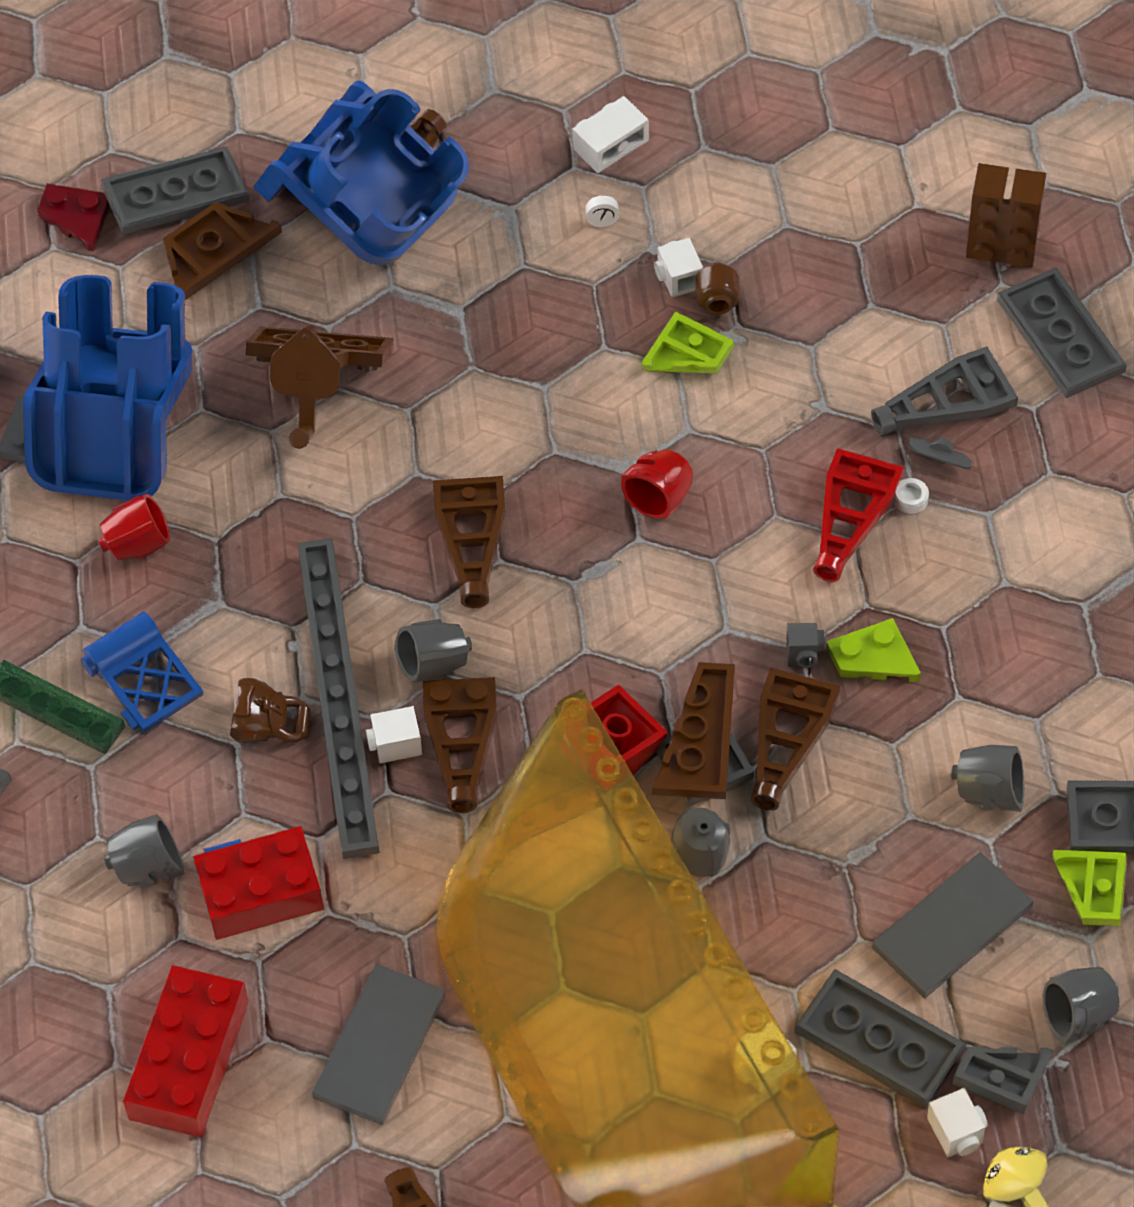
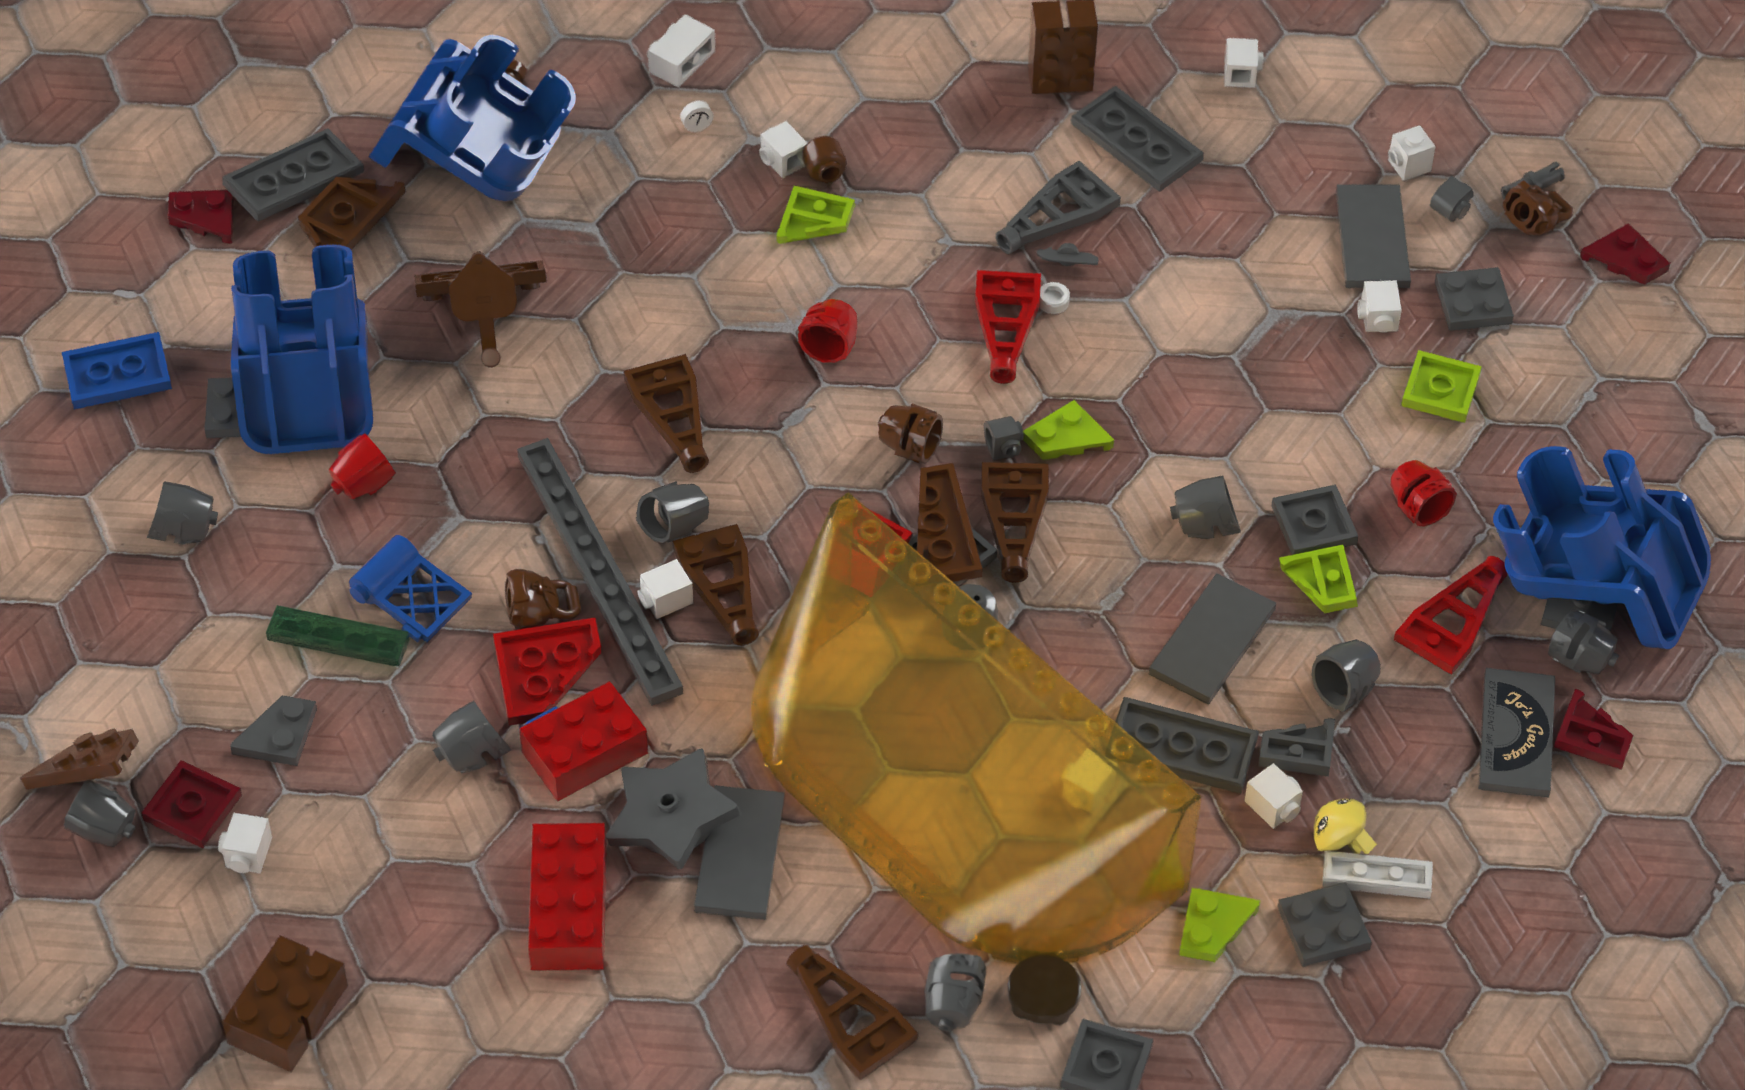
camera: 20 degrees left, 5 degrees down
none -> red plate [493,617,601,726]
none -> dark grey plate [606,748,740,870]
none -> reddish brown helmet [878,403,943,464]

